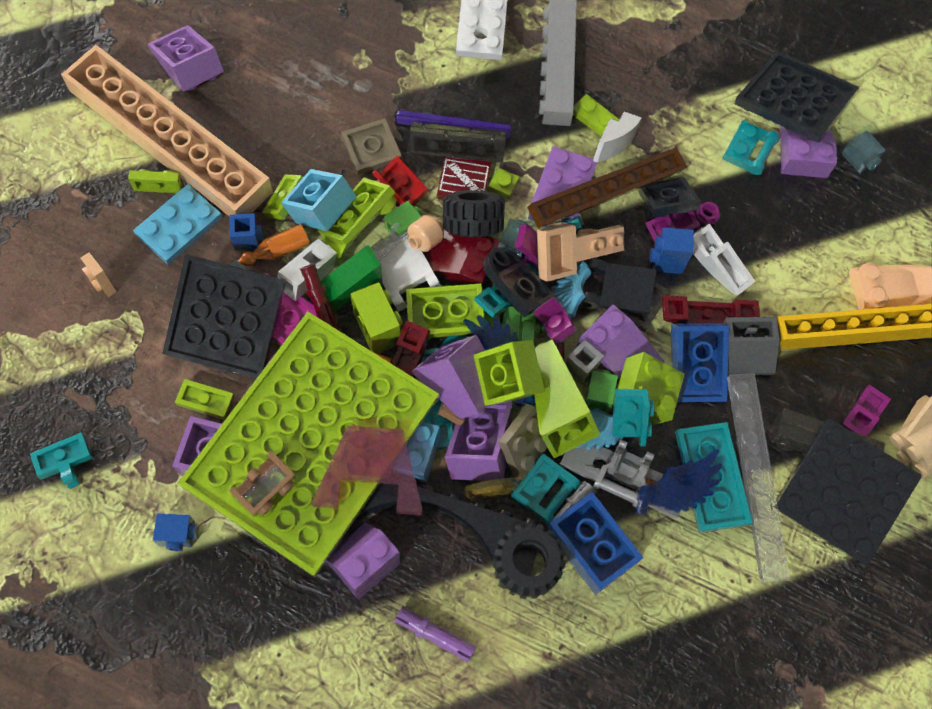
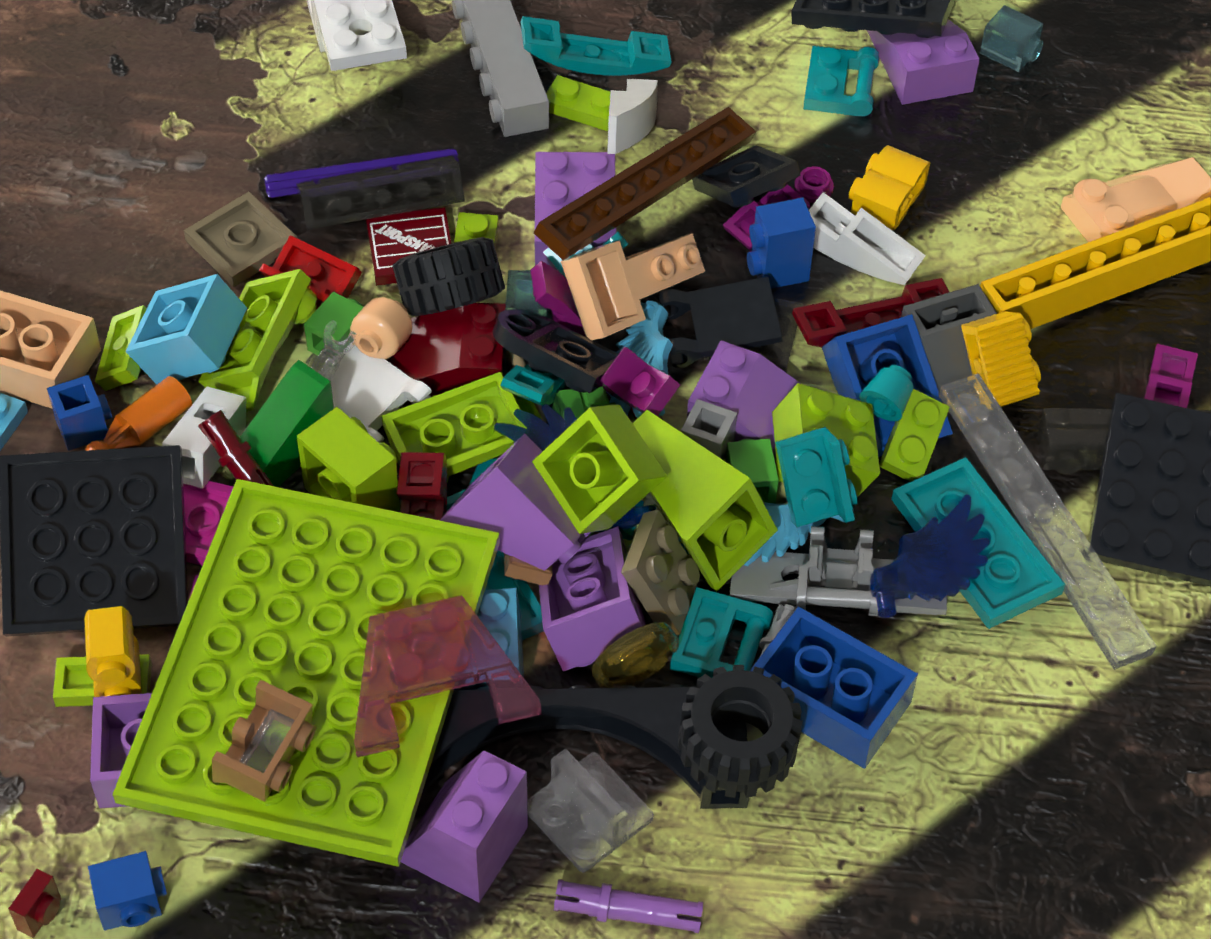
camera: 15 degrees left, 15 degrees down
none -> dark red plate [8,869,62,939]
none -> yellow brick [84,606,142,697]
none -> teal slope [520,16,672,76]
none -> clear bracket [527,748,654,873]
none -> yellow brick [848,145,930,230]
none -> teal hat [859,365,914,421]
none -> lime plate [879,389,950,482]
none -> yellow brick [961,311,1041,409]

